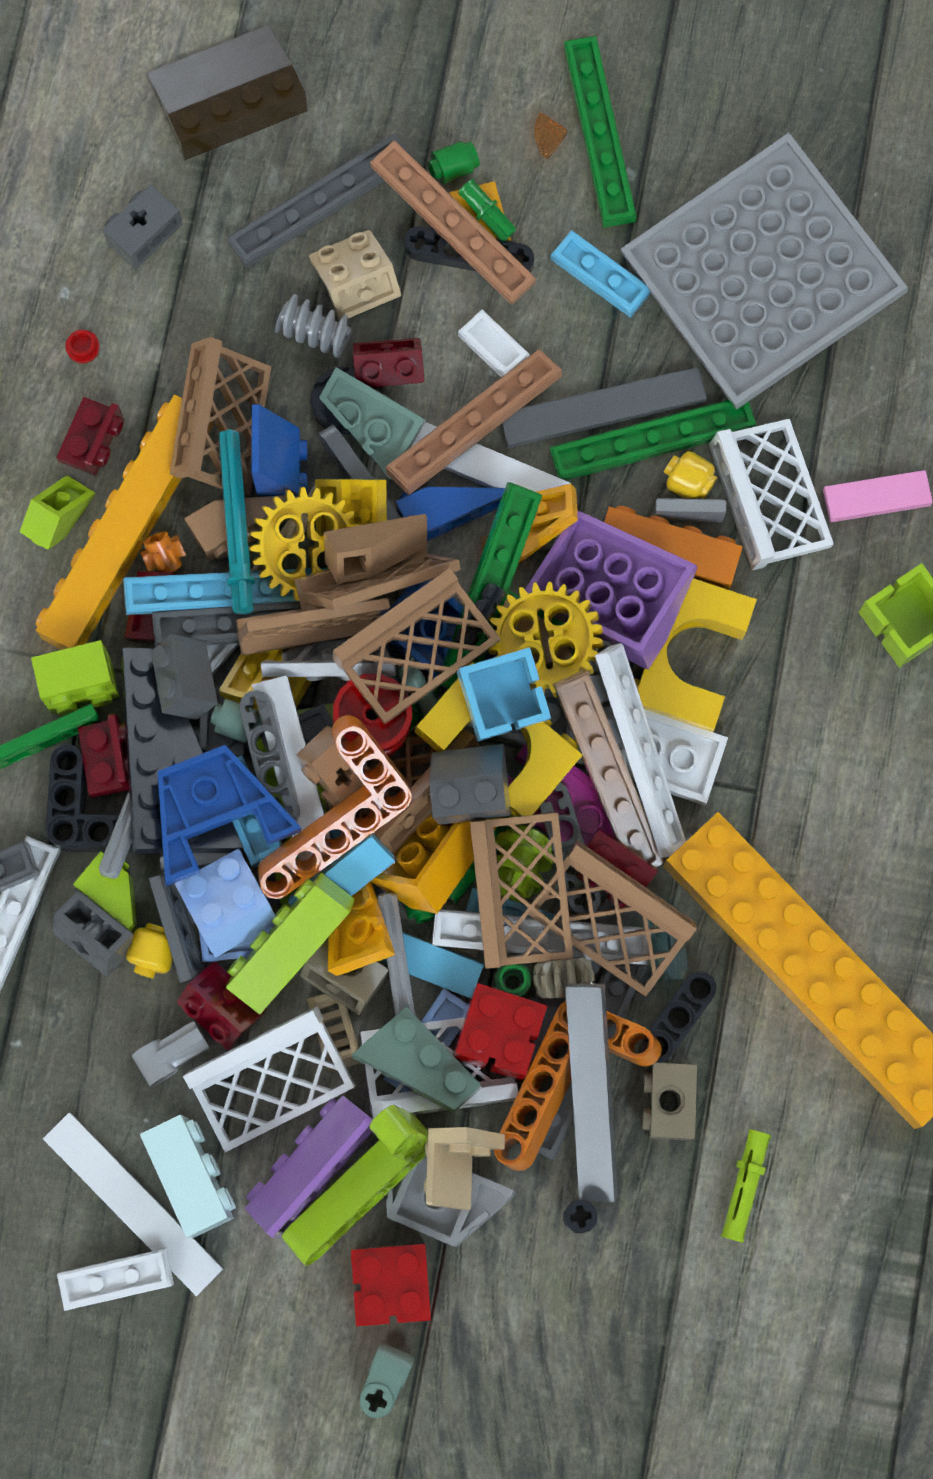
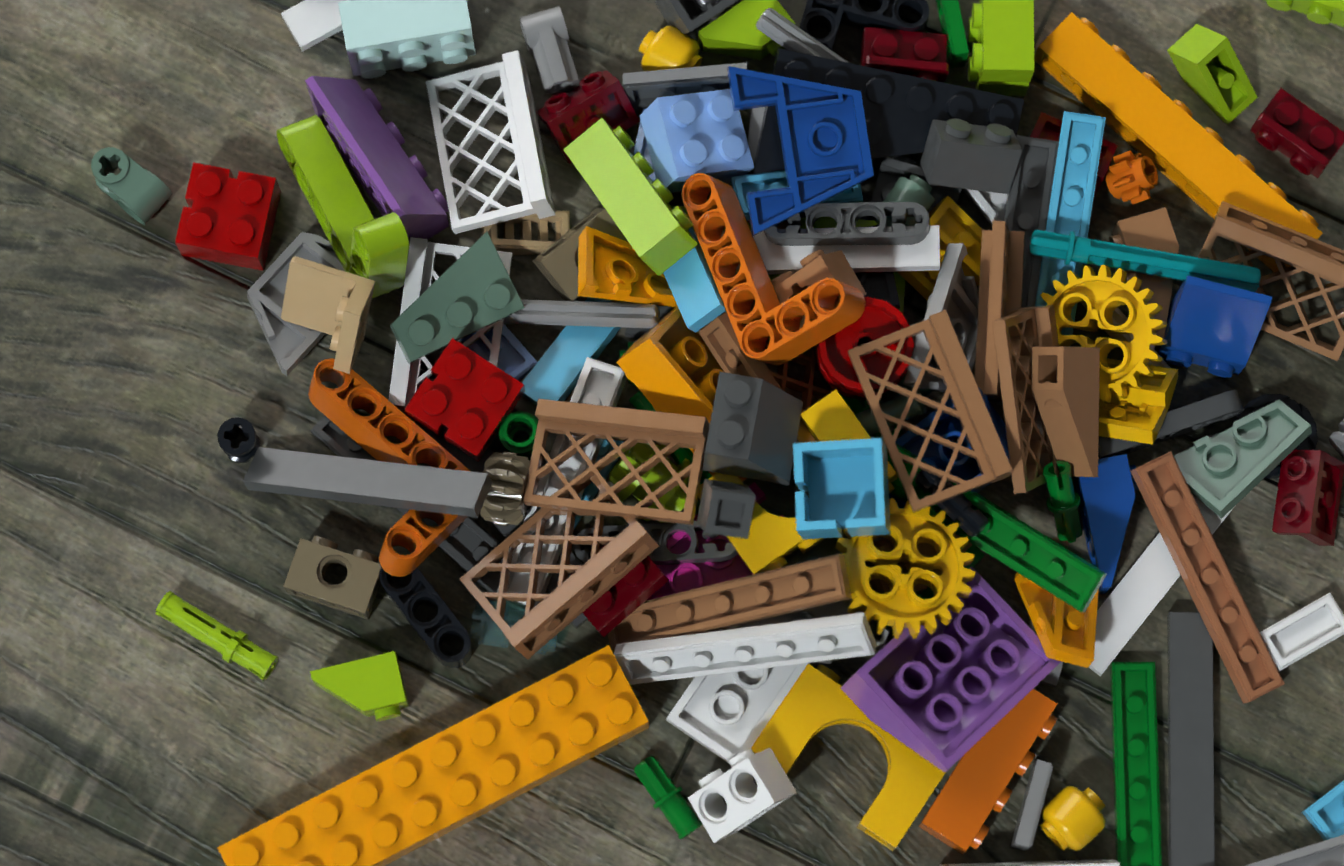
camera: 105 degrees right, 0 degrees up
none -> lime slope [310,651,409,721]
none -> green axle [634,756,703,840]
none -> white brick [688,748,797,843]
none -> dark grey brick [697,479,756,539]
none -> green axle [1043,461,1082,543]

